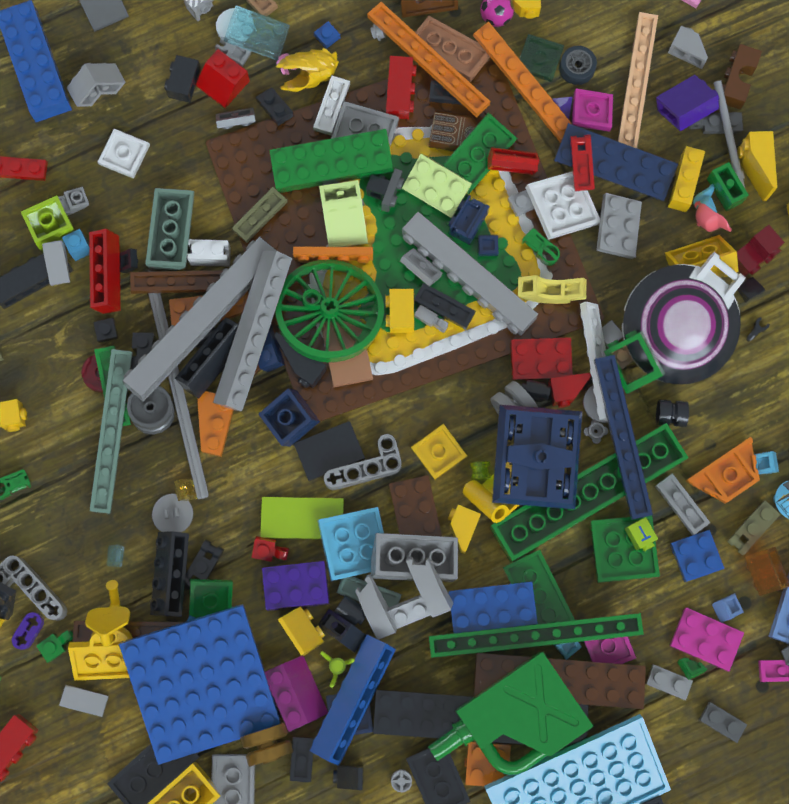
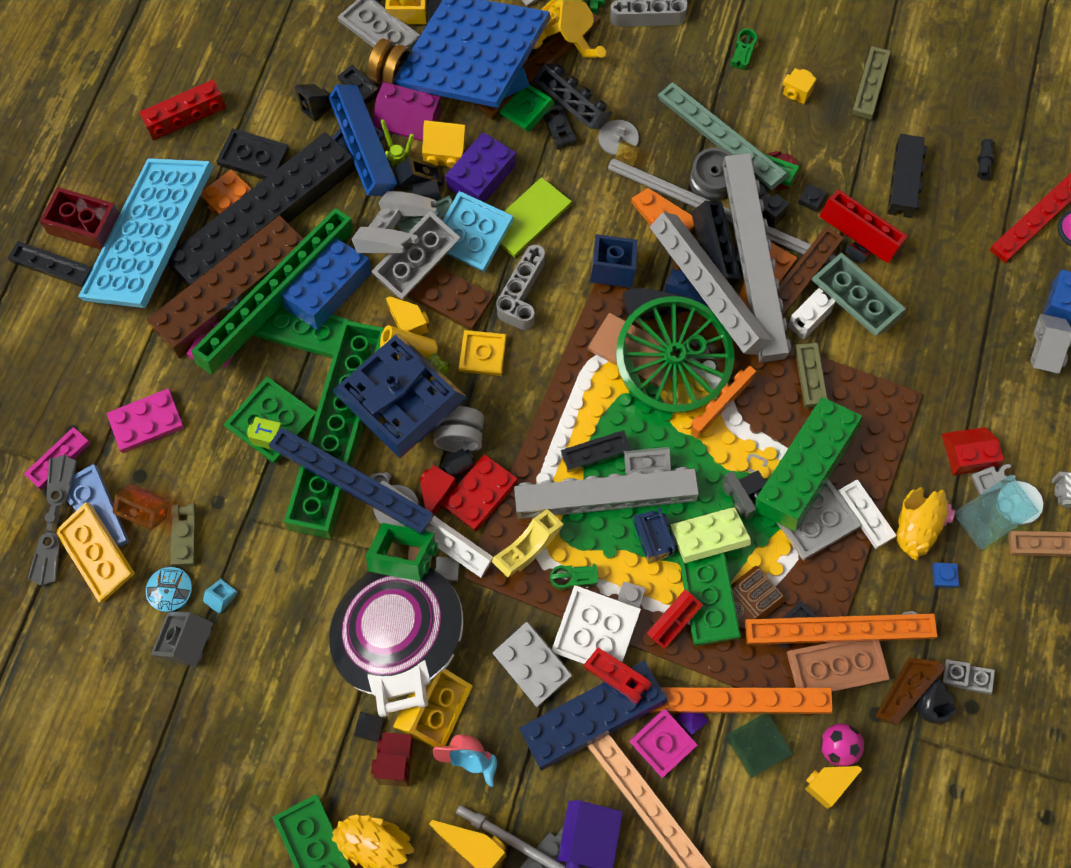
camera: 135 degrees right, 10 degrees down
lime slope [21,195,75,254] -> none
light grey slope [42,240,70,286] -> none
light grey slope [58,187,89,215] -> none
dark azure brick [62,229,90,261] -> none
white tile [98,129,150,179] -> none
clear light blue slope [107,545,124,567] -> none
black brick [164,55,201,103] -> none
plate [216,108,256,129] -> none
red plate [251,536,289,562] -> none
black plate [256,87,294,126] -> none
black tile [294,421,365,481] -> none
yellowish green slope [319,180,368,247] -> none
red brick [386,56,417,119] -> none
yellow brick [386,289,414,333] -> none
light grey wheel [391,769,412,793] -> none
light grey bar [414,305,449,333] -> none
green piece [428,652,593,775] -> none
dark blue tile [478,235,499,256] -> none
wheel [559,46,597,85] -> none
light grey plate [645,665,693,700] -> none
light grey plate [655,474,710,536] -> none
black wheel [656,399,689,427] -> none
yellow brick [668,146,705,212] -> none
blue plate [670,530,725,583] -> none
green tile [677,658,707,680] -> none
orange wing [686,437,760,504] -> none
dark grey plate [699,702,747,743] -> none
green brick [707,162,749,212] -> none
medium blue slope [712,593,744,622] -> none
black piece [746,317,770,342] -> none

